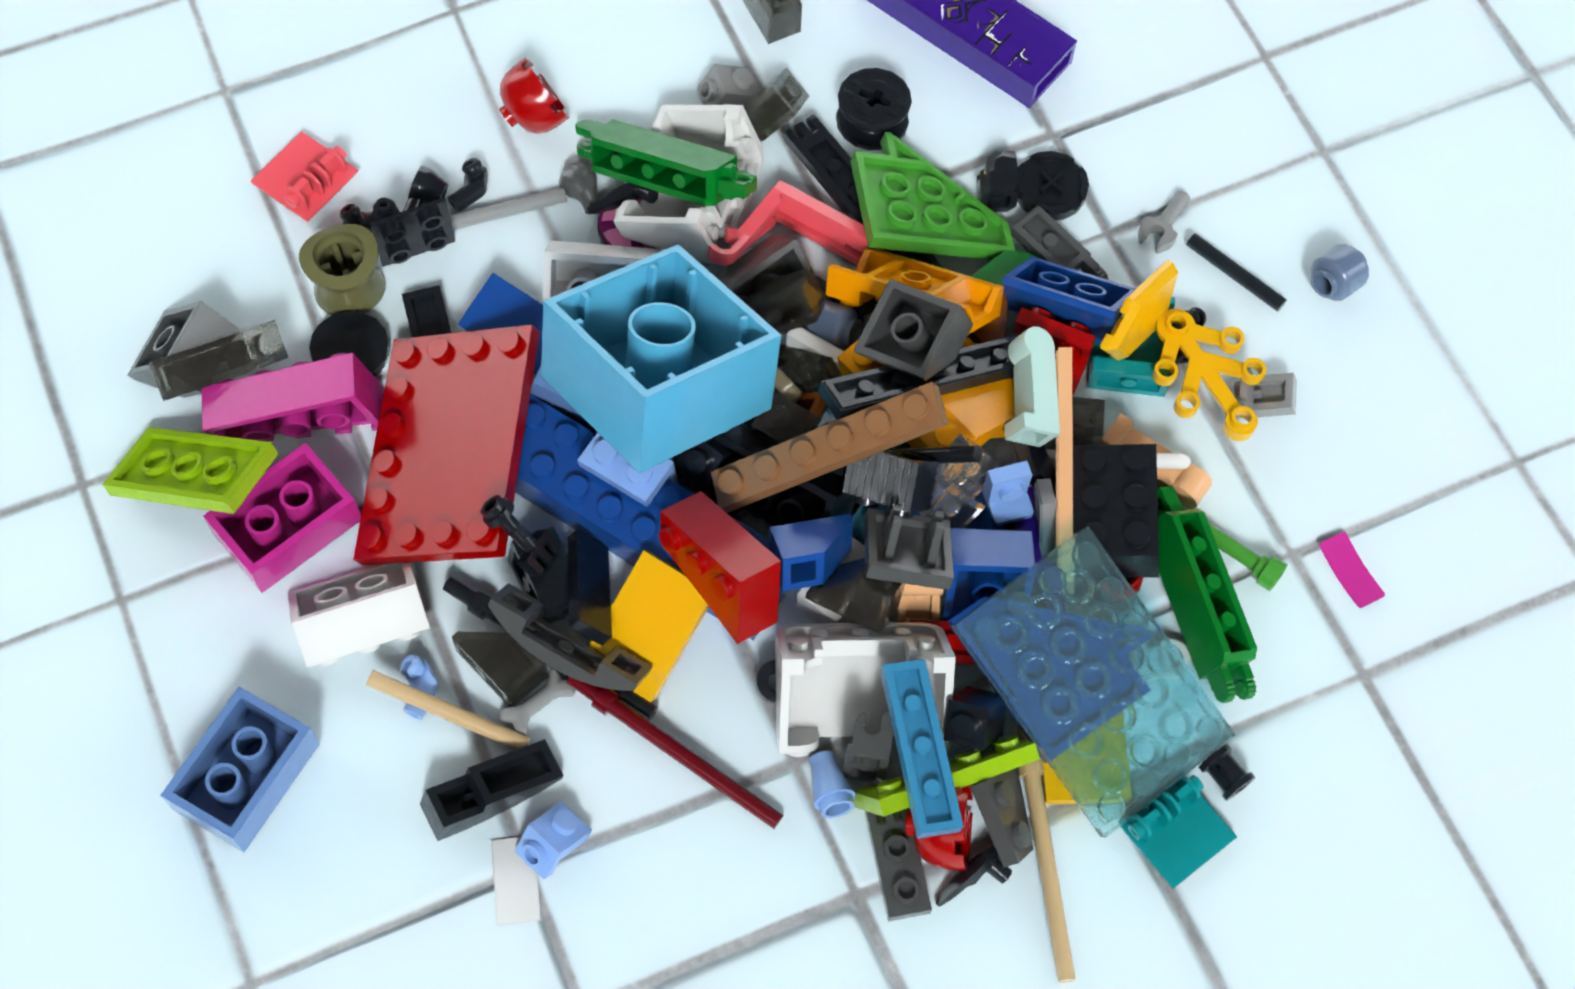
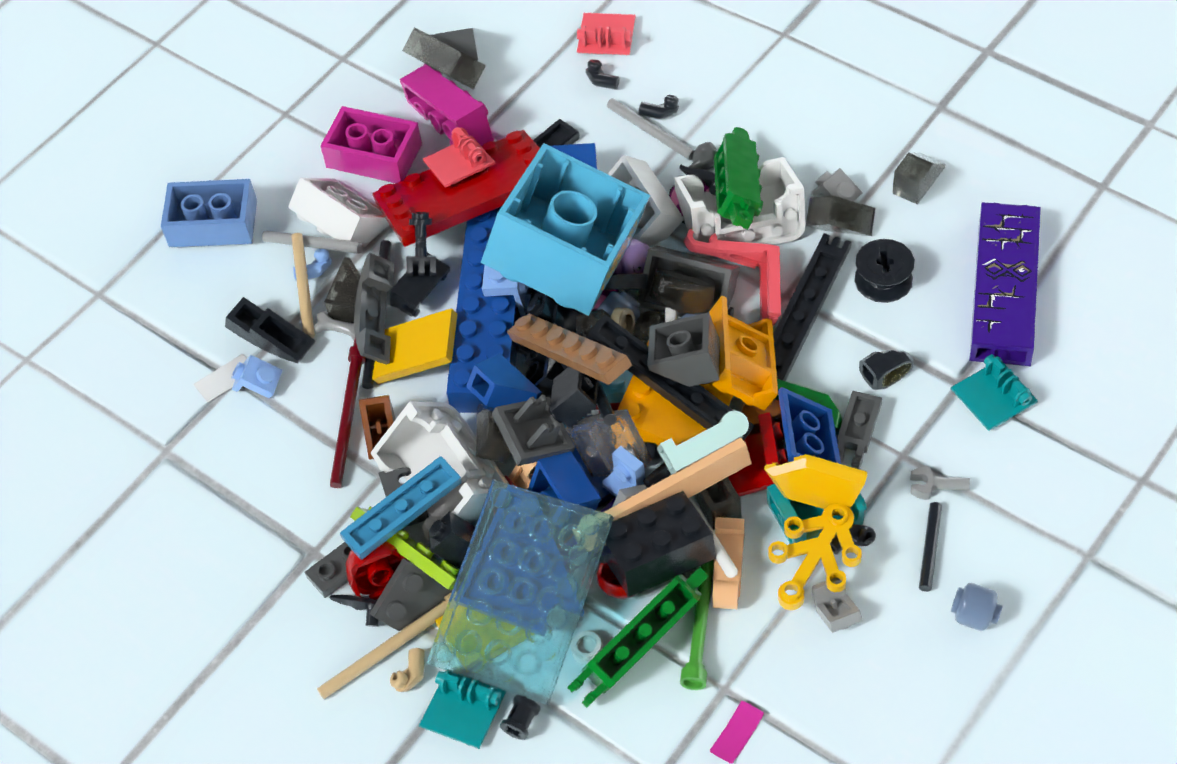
camera: 70 degrees right, 10 degrees down
lime plate [102,427,279,514] -> none
olive hat [299,224,386,315] -> none
black tile [309,311,390,377] -> none
black hinge [370,197,455,267] -> none
black bar [402,165,449,212] -> none
red cylinder [499,57,570,134] -> none
black tile [567,529,612,646] -> none
red wedge [659,491,781,644] -> none
light blue cone [809,751,855,818] -> none
bright green wing [850,132,1016,260] -> none
black tile [1017,151,1089,220] -> none
none -> light grey bar [262,230,363,254]
none -> dark orange slope [359,395,396,460]
none -> tan arm [390,648,425,692]
none -> coral hinge [423,127,495,188]
none -> teal hinge [951,354,1038,431]

